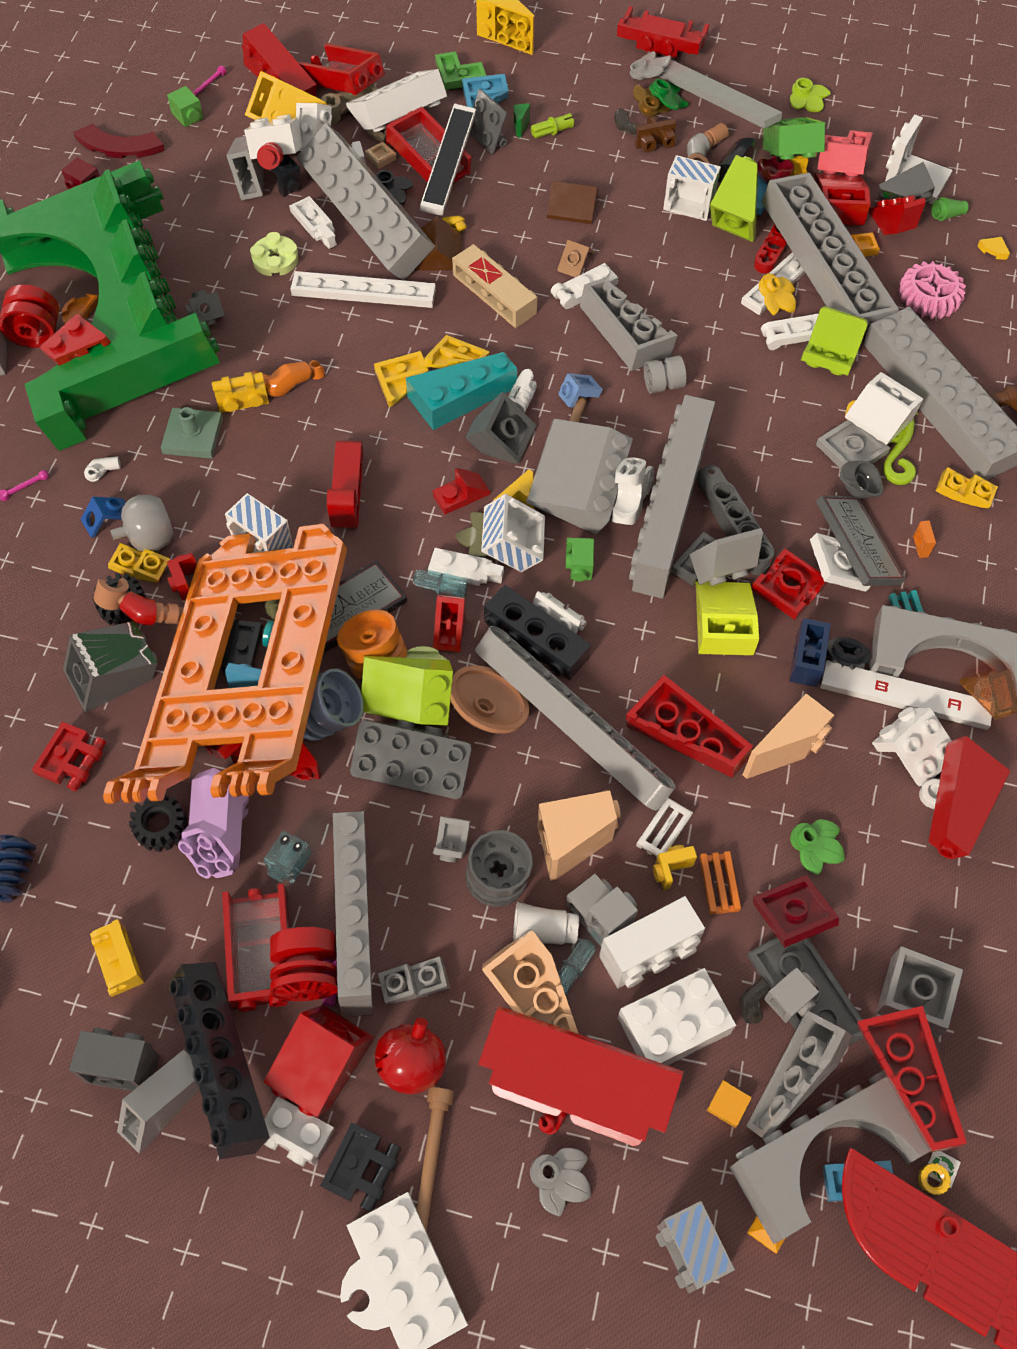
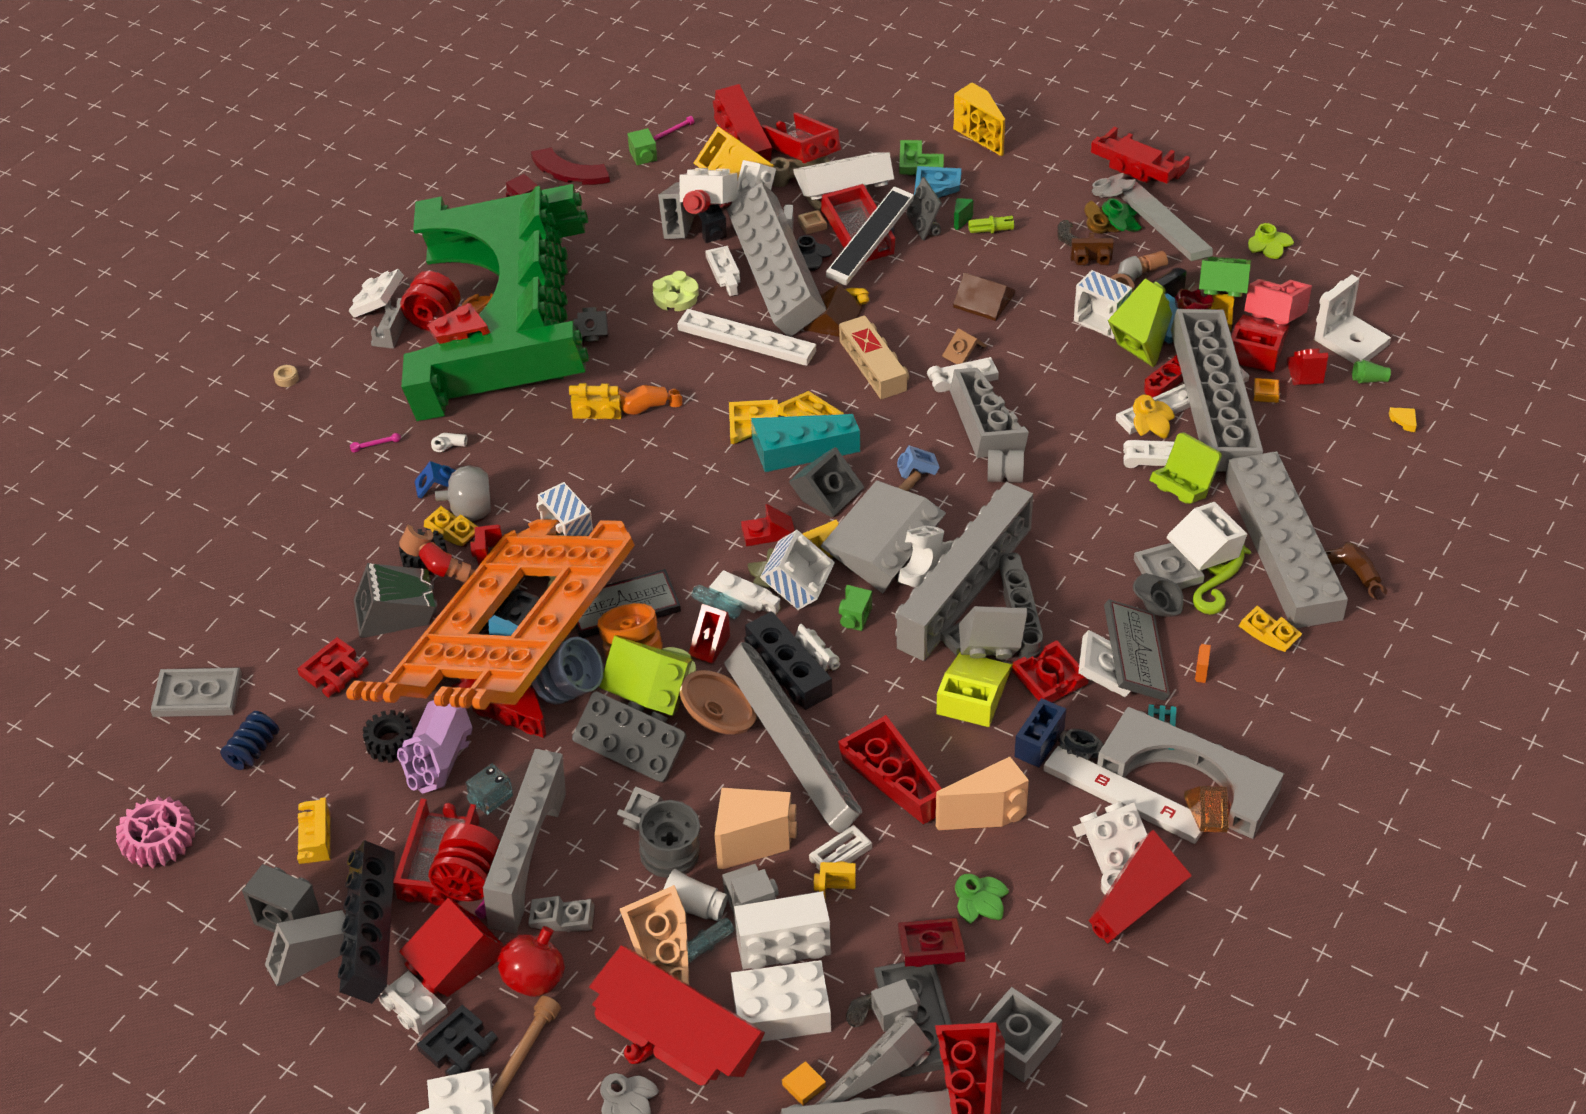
camera: 20 degrees right, 15 degrees down
sand green tile [161,407,223,459] -> none
red beam [327,441,363,528] -> none
white hinge [508,369,537,413] -> none
orange tile [699,851,741,915] -> none
dark grey slope [878,162,935,205] -> none
bright pink gear [899,261,966,320] -> none

